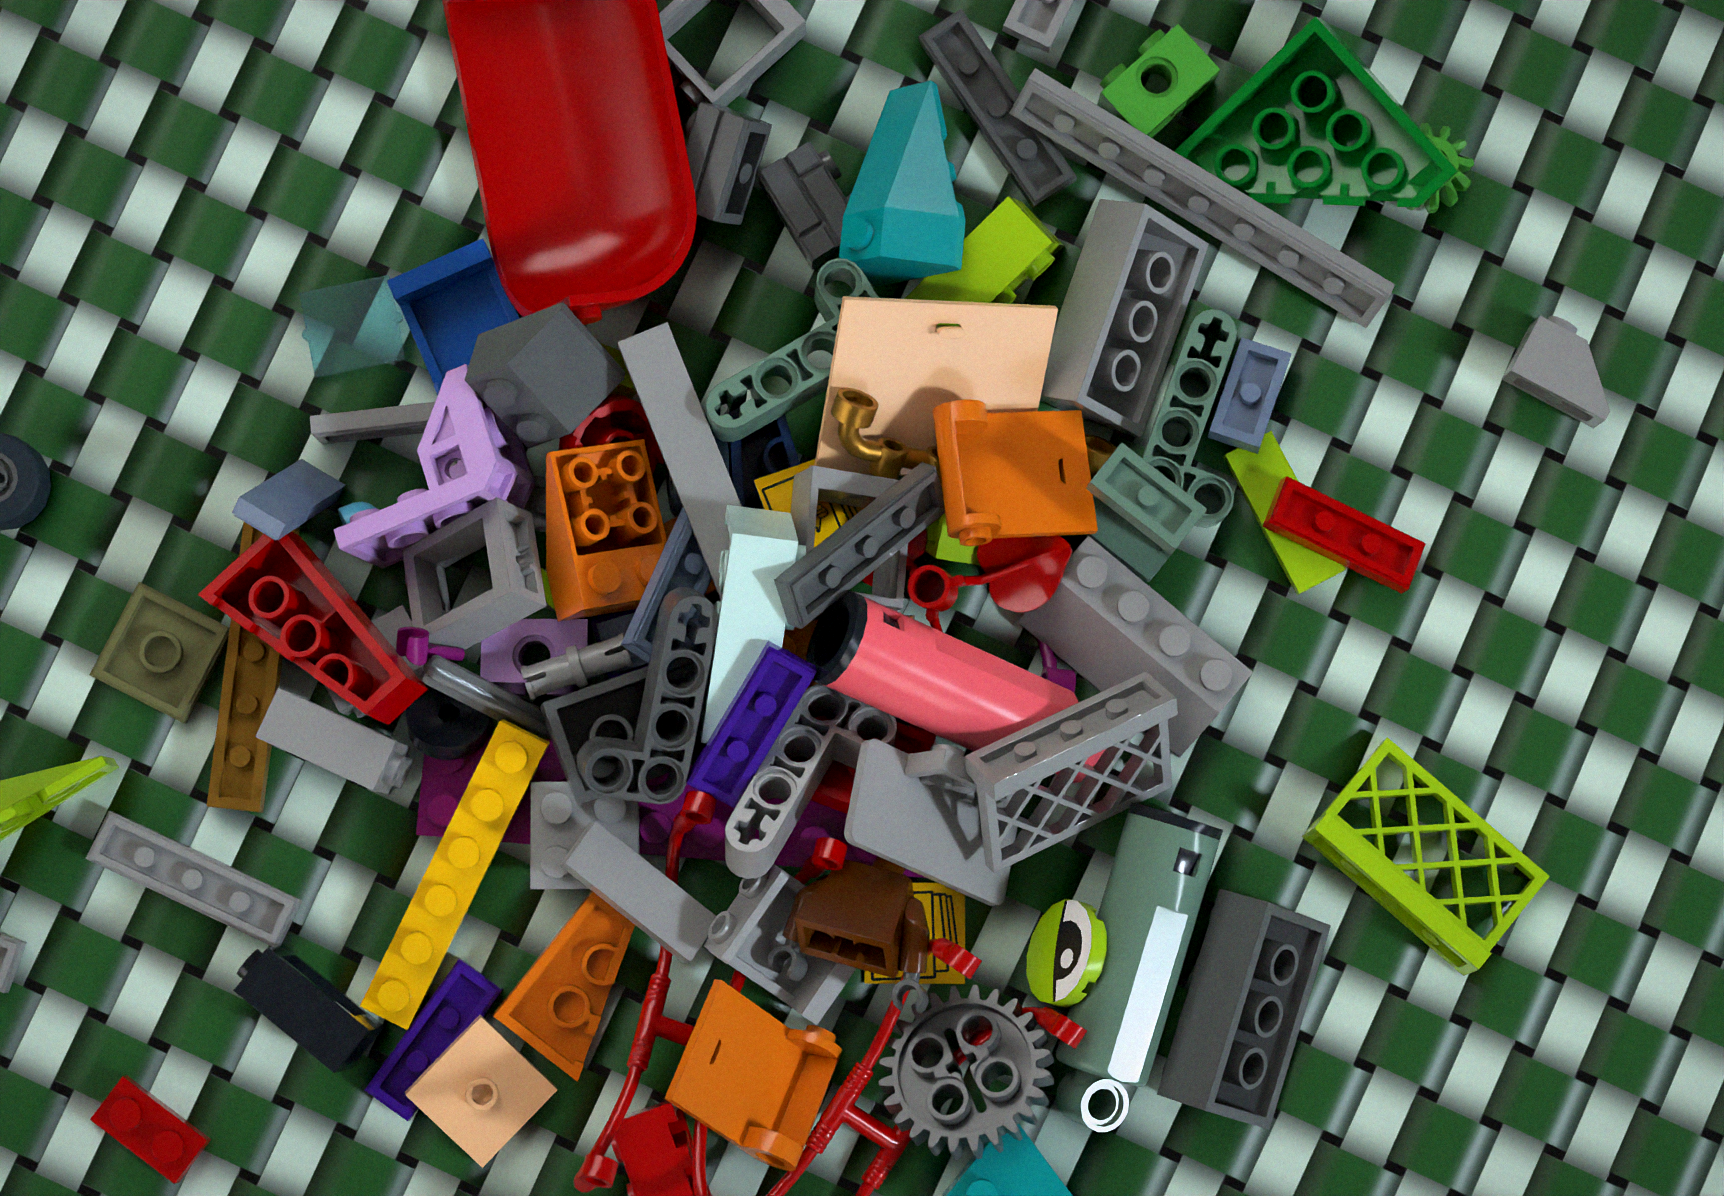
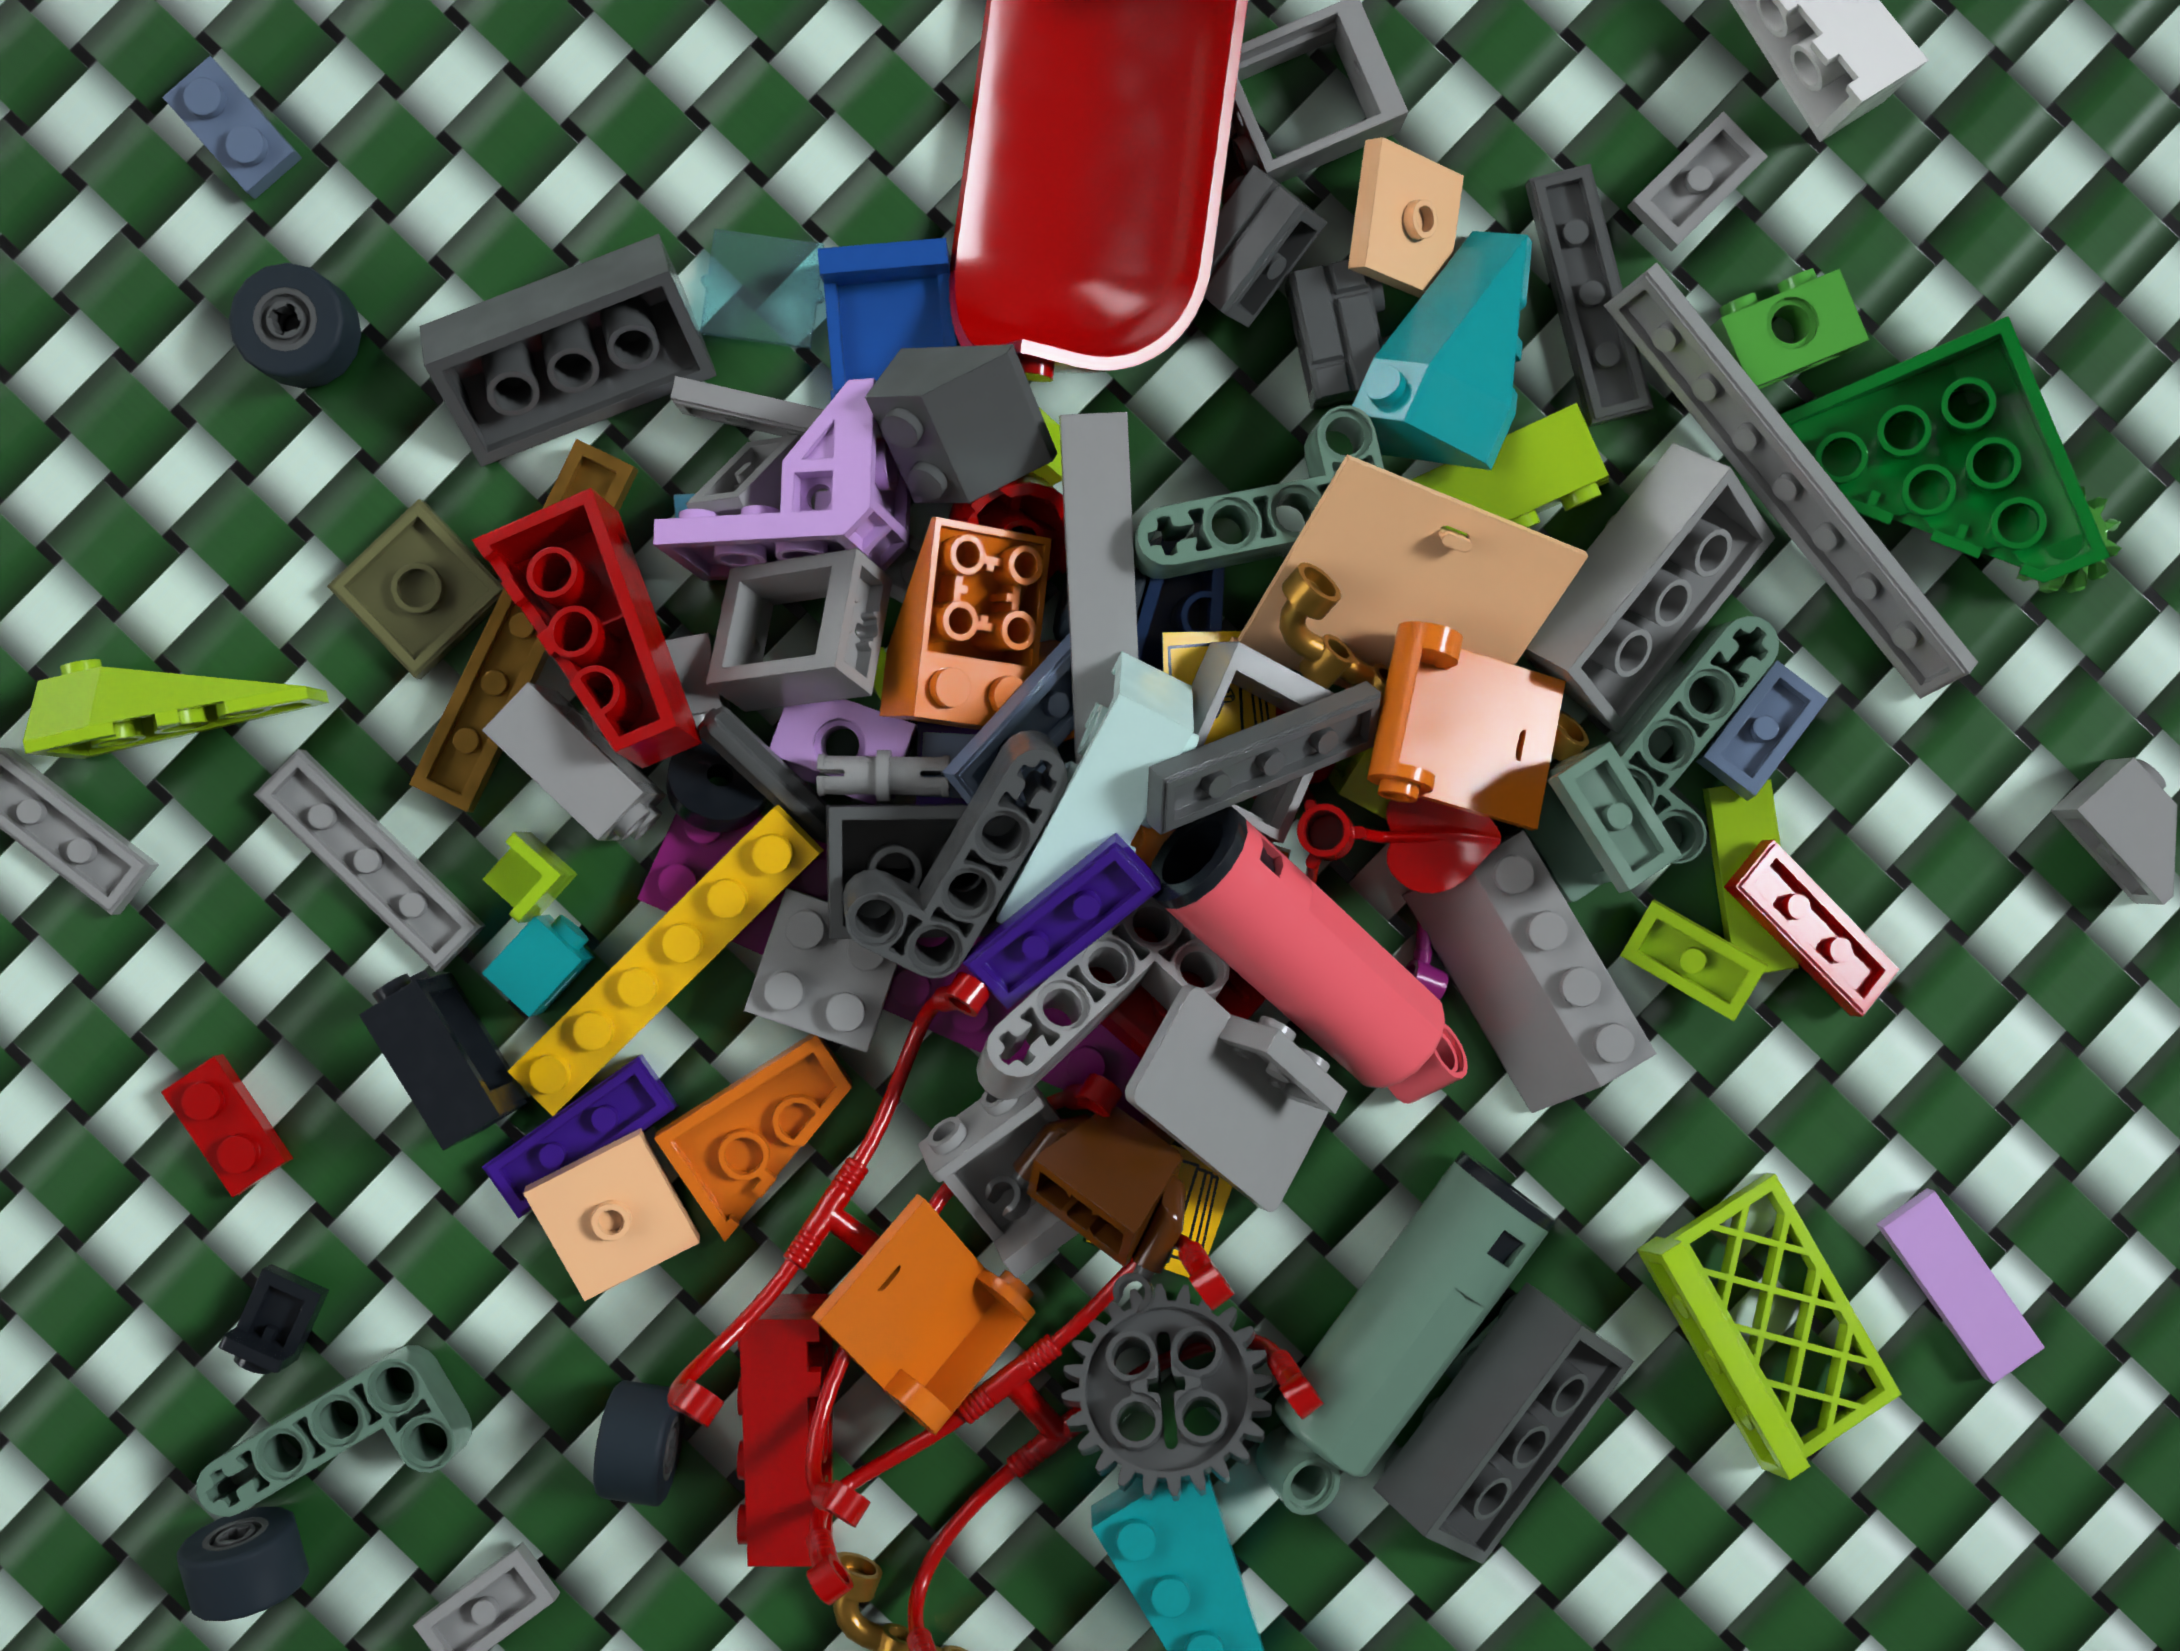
camera: 20 degrees right, 5 degrees up
sand blue tile [232,459,346,541] -> none
magenta hand [396,627,465,666] -> none
light grey tile [560,820,716,963] -> none
light grey fence [964,671,1178,873] -> none
tile [1026,899,1107,1008] -> none
none -> dark grey slope [419,234,717,467]
none -> lime panel [482,832,578,923]
none -> teal brick [482,915,595,1017]
none -> light grey slope [686,435,800,516]
none -> light nougat plate [1348,137,1464,298]
none -> lime plate [1620,899,1768,1021]
none -> lavender tile [1876,1188,2045,1384]

